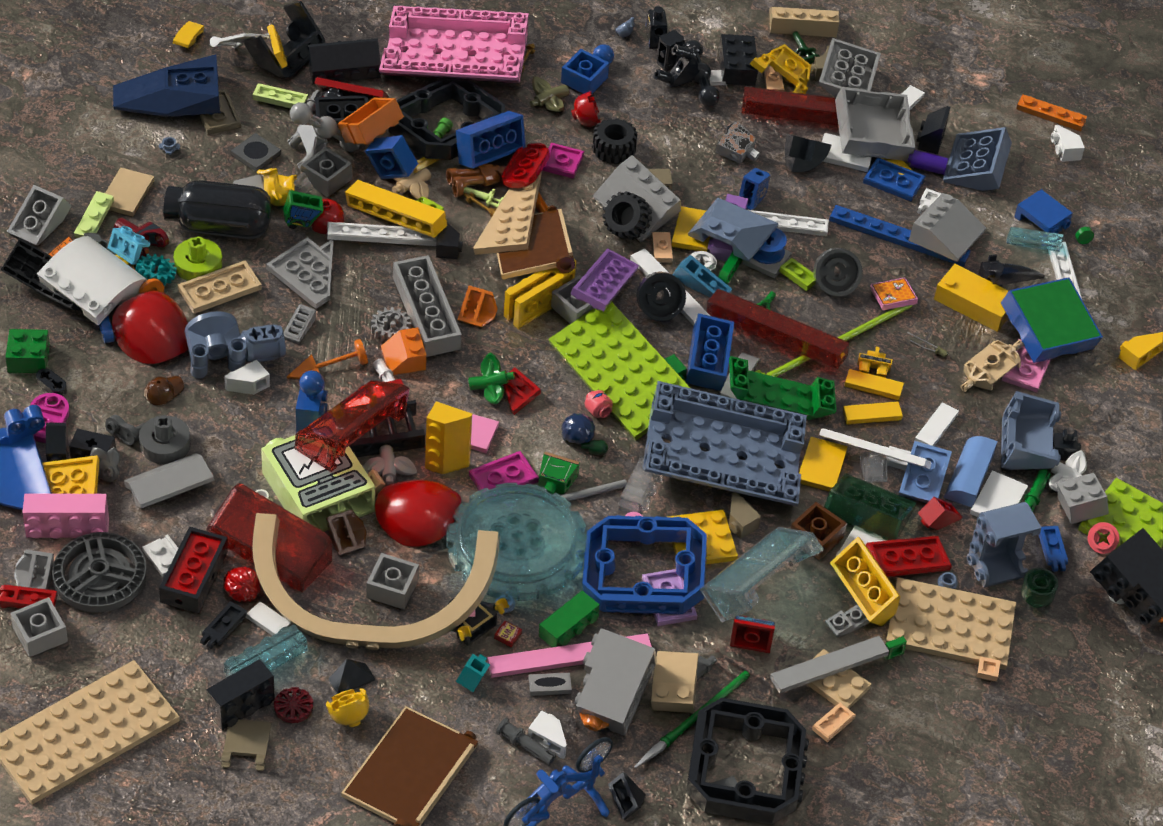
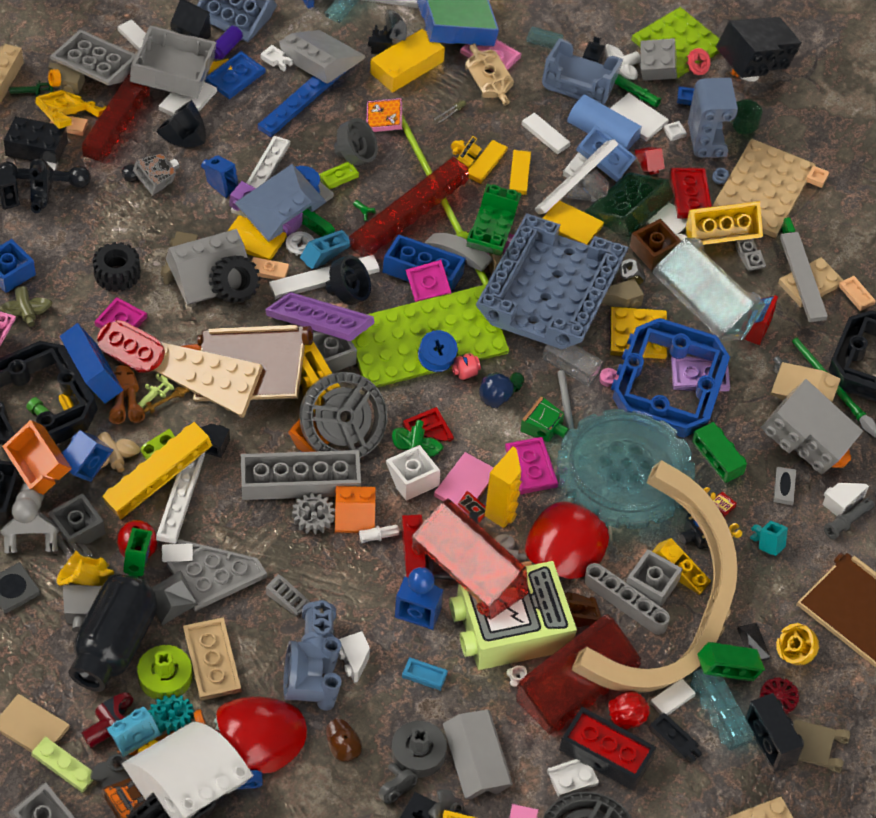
camera: 75 degrees left, 5 degrees up
orange piece [286,339,368,379] -> none
bright pink tile [487,633,652,678] -> none
red cylinder [571,91,602,127] -> none
none -> light orange tile [48,69,61,87]
none -> dark grey slope [152,571,198,625]
none -> white sticker [162,544,193,562]
none -> dark grey piece [299,372,388,458]
none -> white slope [386,445,440,501]
none -> dark azure tile [402,657,448,691]
none -> dark pink tile [406,260,452,302]
none -> blue piece [418,330,458,372]
none -> clear light blue tile [526,26,564,49]
none -> light grey beam [584,563,670,635]
none -> dark grey rock [619,259,646,285]
none -> yellow slope [652,538,711,595]
none -> green brick [697,642,765,681]

